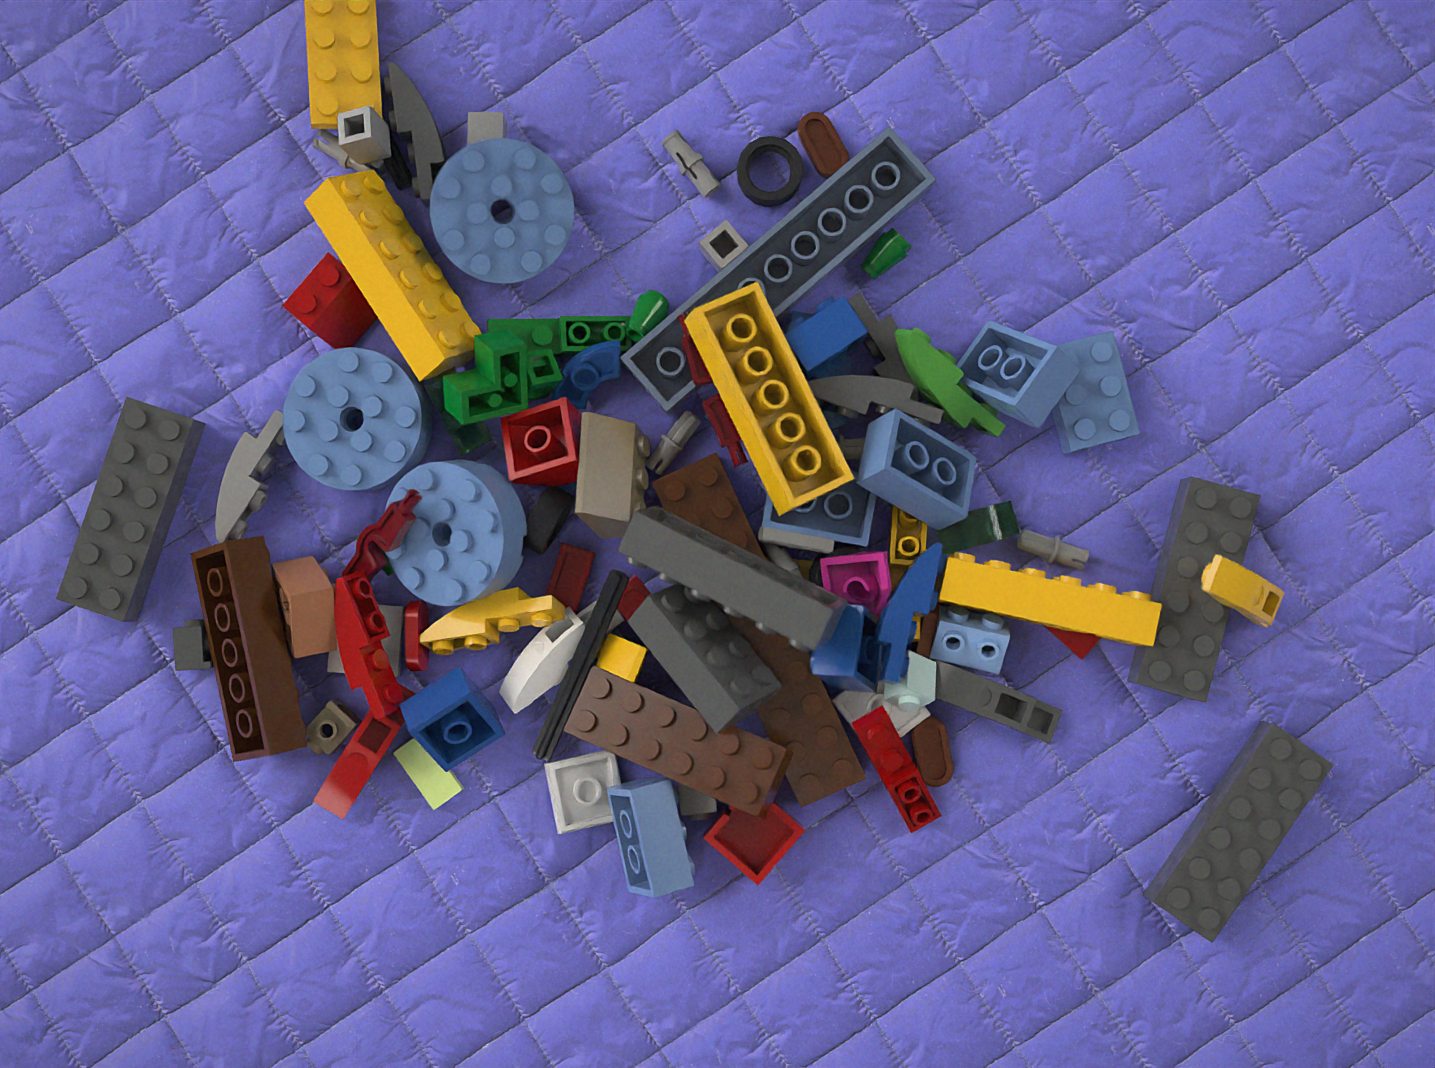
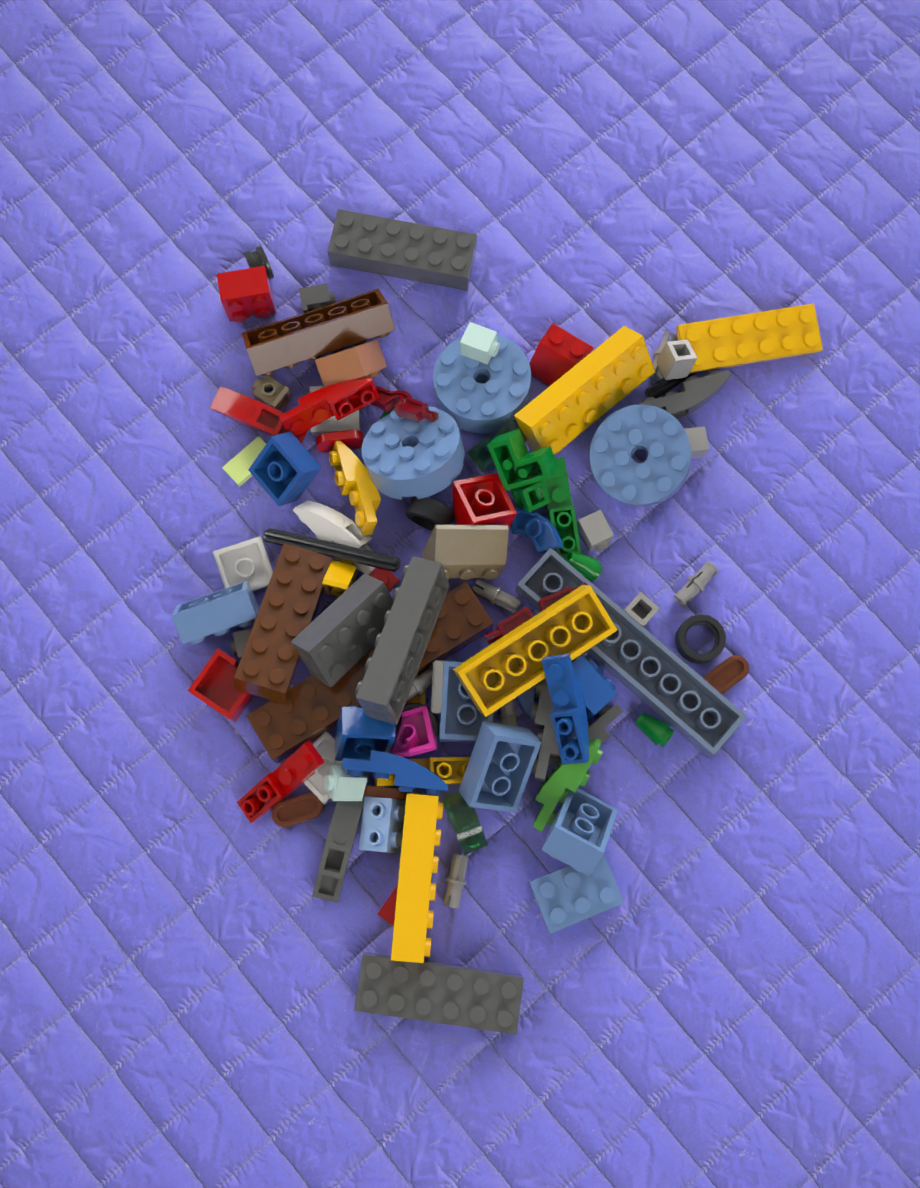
camera: 75 degrees right, 10 degrees down
light grey slope [215,409,286,543] -> none
red tile [545,542,596,615] -> none
dark grey brick [1143,721,1333,943] -> none
yellow slope [1202,554,1285,628] -> none
none -> red piece [216,266,276,322]
none -> pearl dark grey wheel [243,246,274,279]
none -> light aqua brick [460,322,500,365]
none -> blue slope [541,654,589,764]
none -> light grey brick [577,509,614,552]

